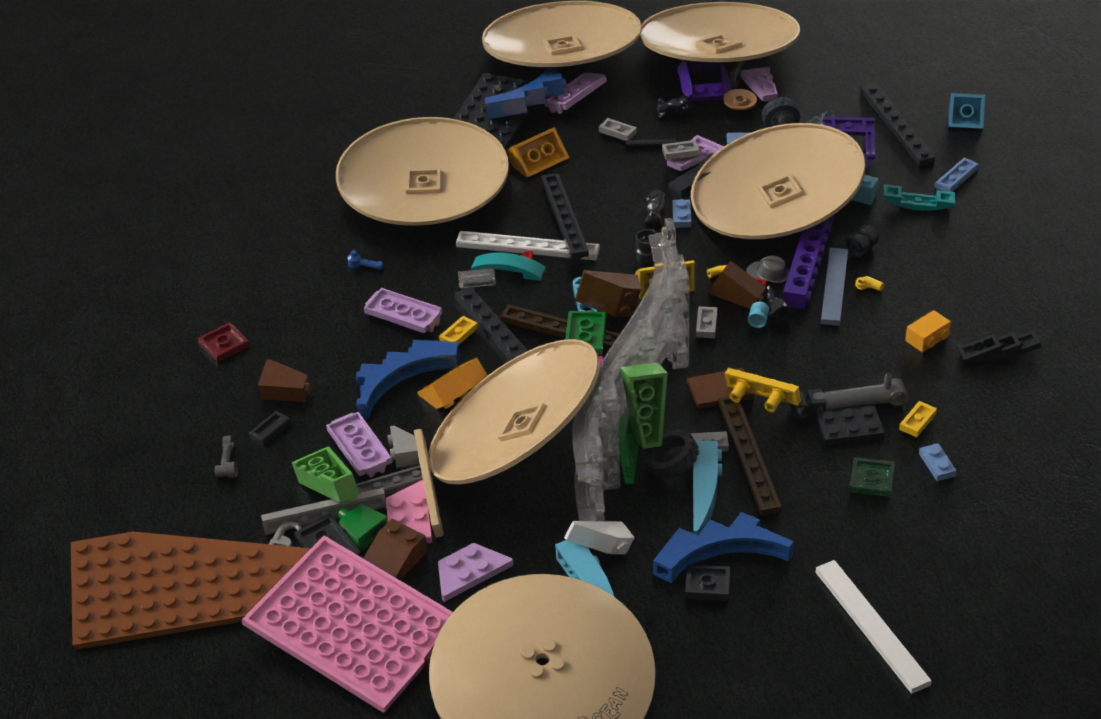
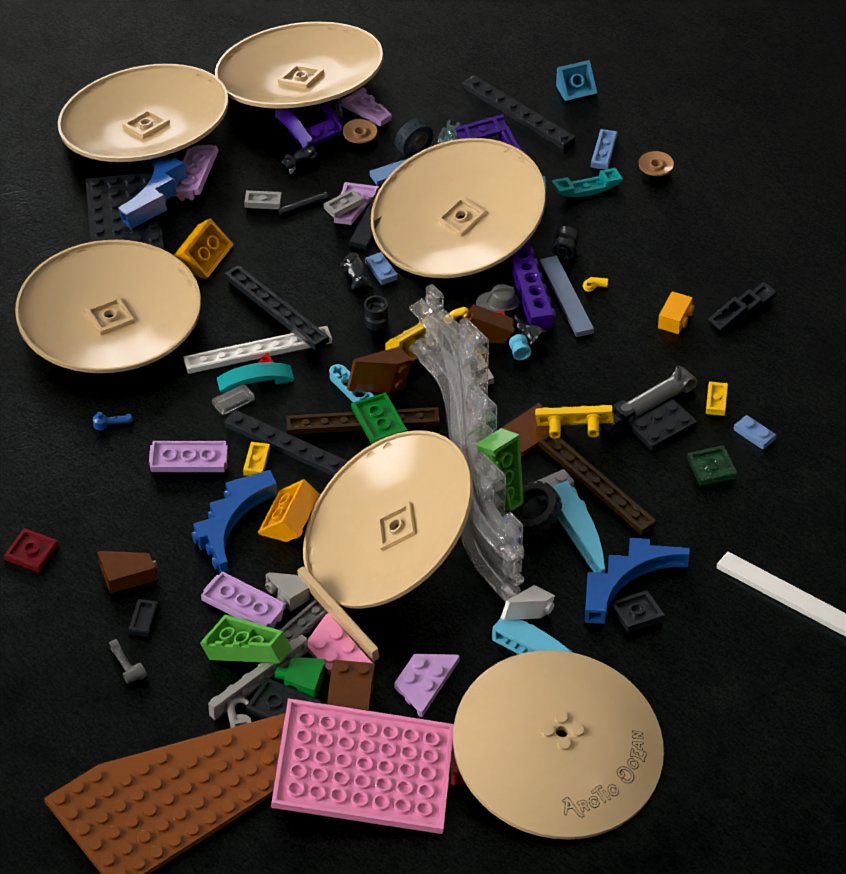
camera: 30 degrees left, 5 degrees up
none -> medium nougat dish [639,151,674,176]

